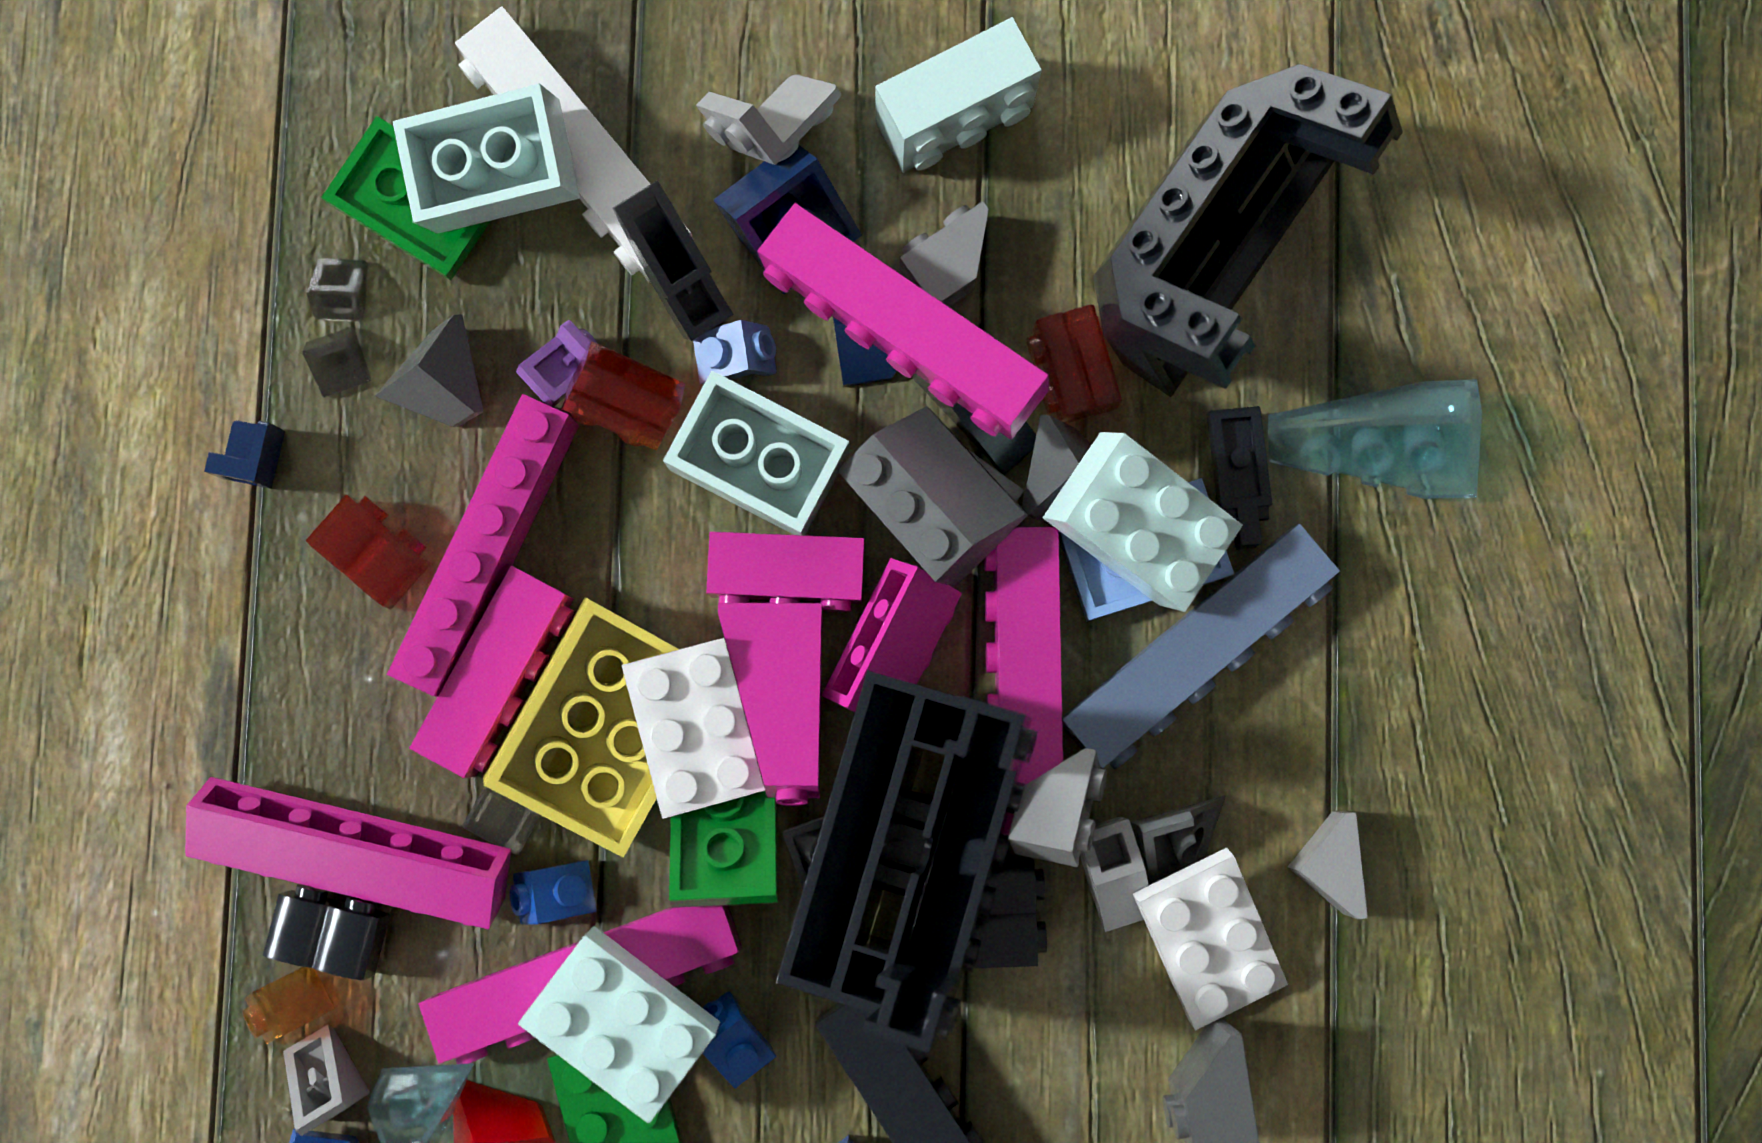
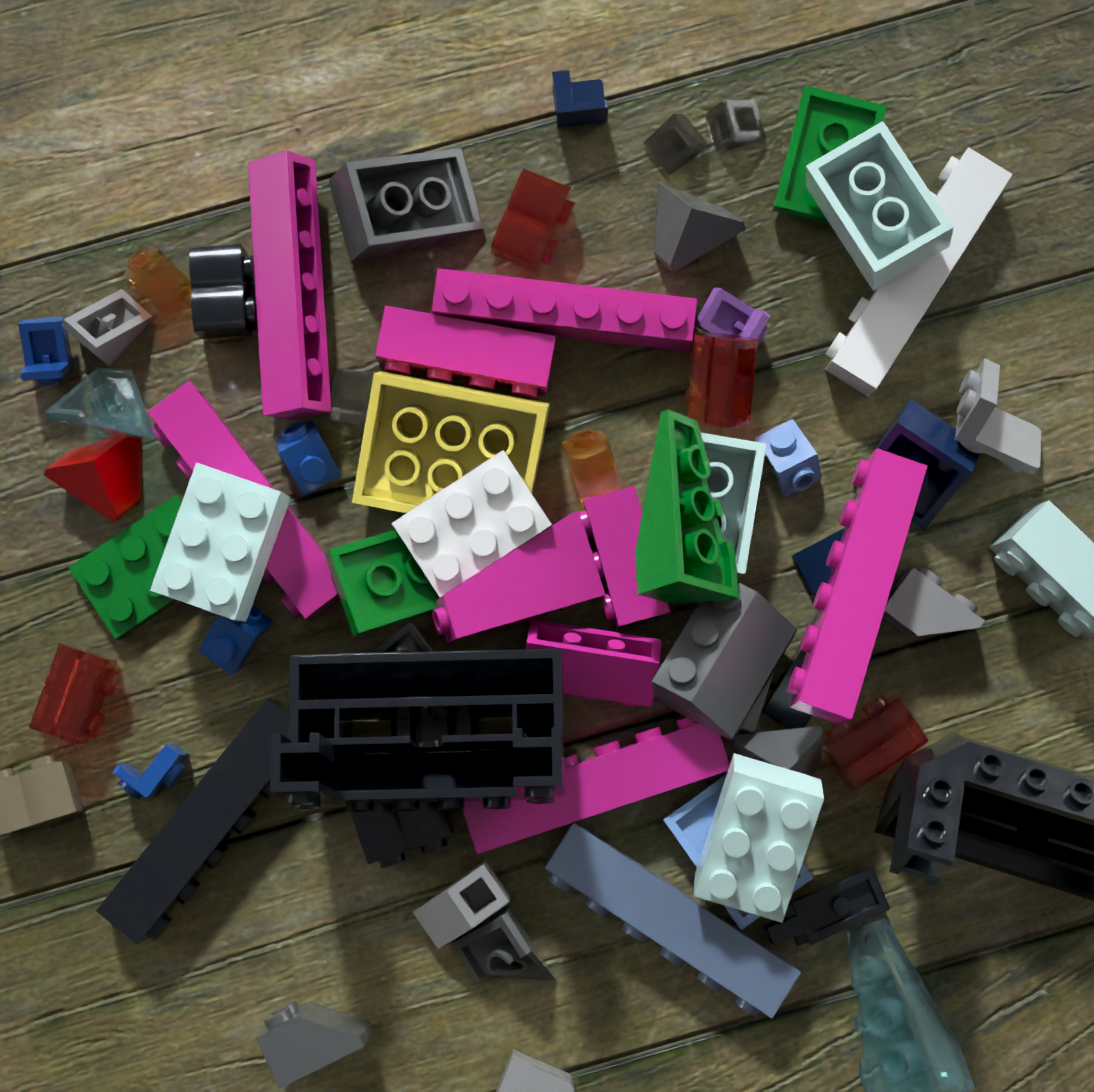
camera: 75 degrees right, 0 degrees up
black slope [612,181,734,341] -> none
light grey slope [1008,748,1107,867] -> none
white plate [1133,848,1288,1031] -> none
none -> dark grey slope [329,148,484,262]
none -> clear orange bracket [562,430,622,503]
none -> green wedge [635,409,739,603]

